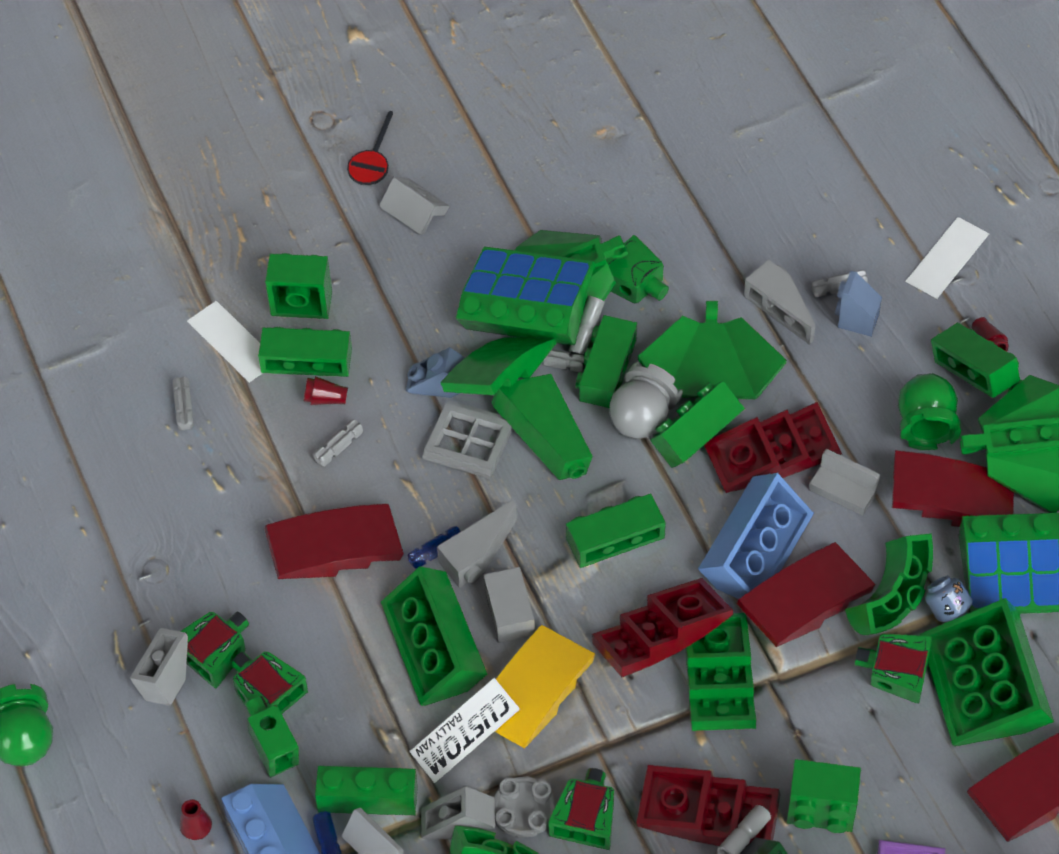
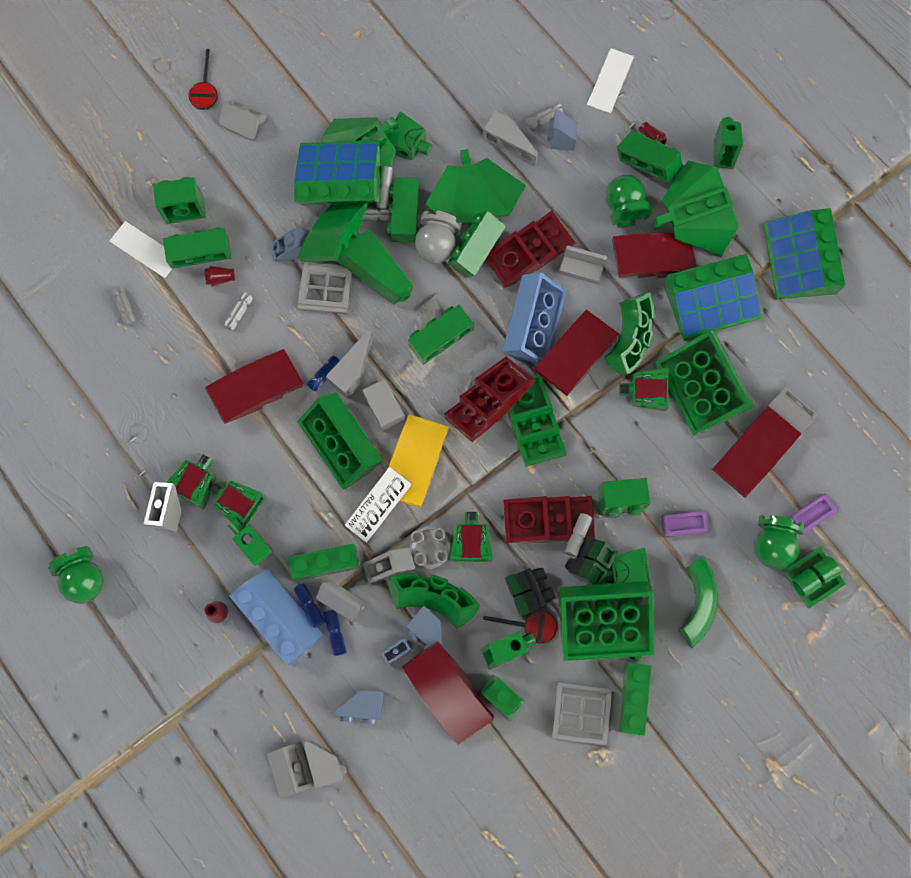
camera: 15 degrees left, 20 degrees up
sand blue head [925,575,972,622] -> none

